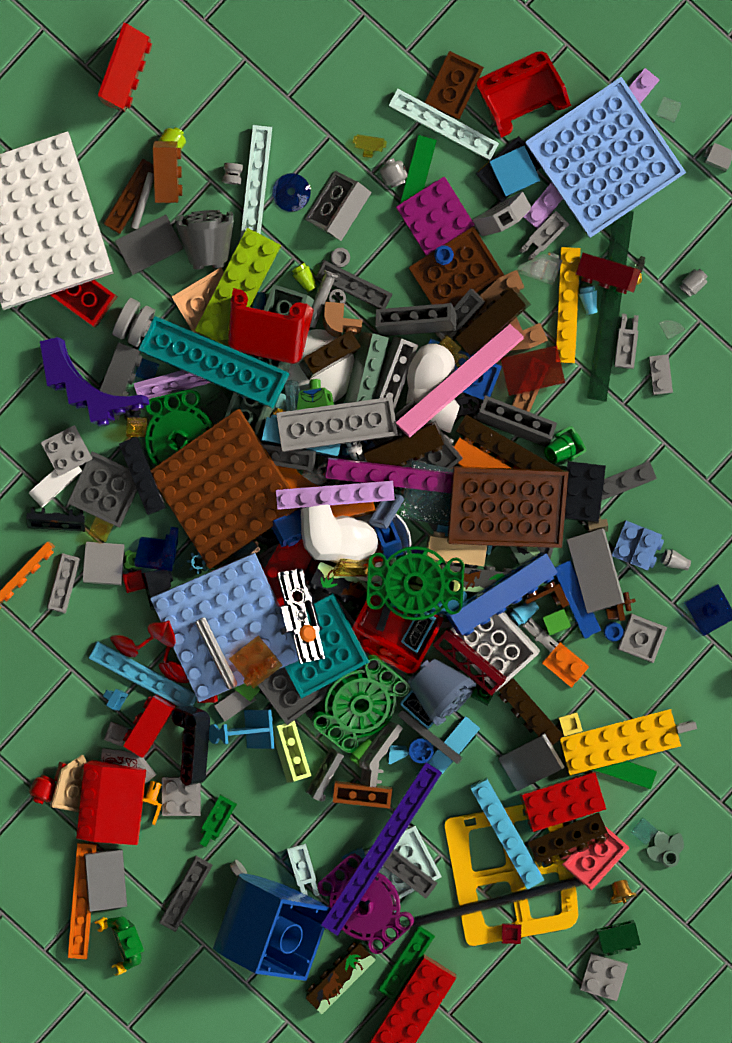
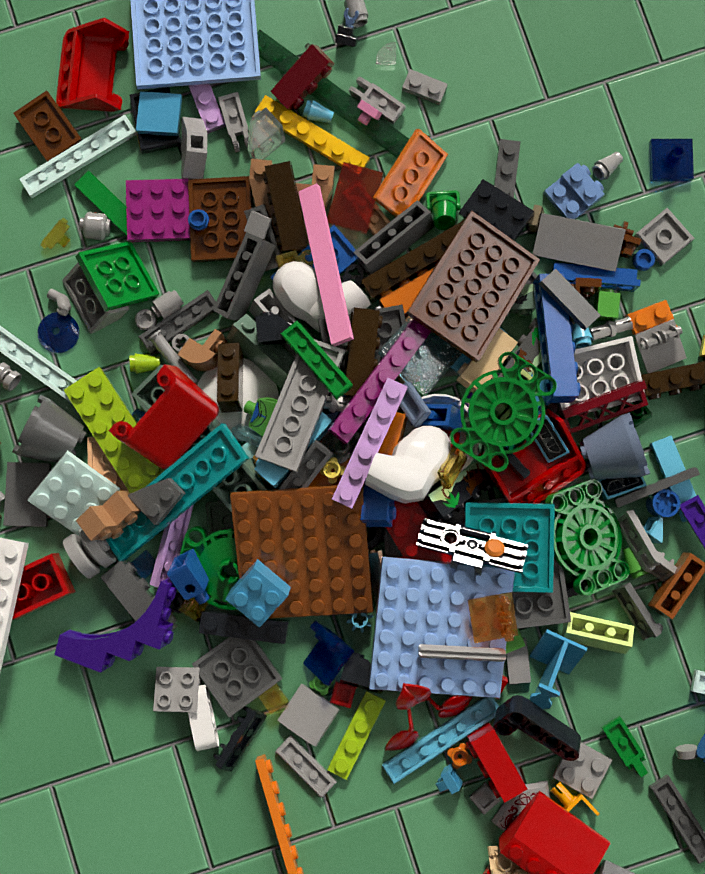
camera: 60 degrees left, 5 degrees down
none -> light aqua plate [27,450,120,536]
none -> light grey arm [47,289,71,316]
none -> green plate [75,242,160,312]
none -> medium nougat brick [76,490,141,541]
none -> dark grey wing [128,478,186,525]
none -> light grey brick [151,290,184,319]
none -> blue torso [167,549,210,605]
none -> dark azure brick [226,559,291,627]
none -> light grey tile [244,211,272,239]
none -> black slope [255,312,291,346]
none -> green tile [280,321,354,401]
none -> light yellow plate [320,457,346,484]
none -> lime plate [327,690,386,780]
none -> black piece [335,8,359,47]
none -> bright pink tile [357,100,382,126]
none -> orange tile [373,129,448,217]
none -> orange plate [447,743,472,769]
none -> tile [539,269,601,331]
none -> light grey hinge [635,319,687,374]

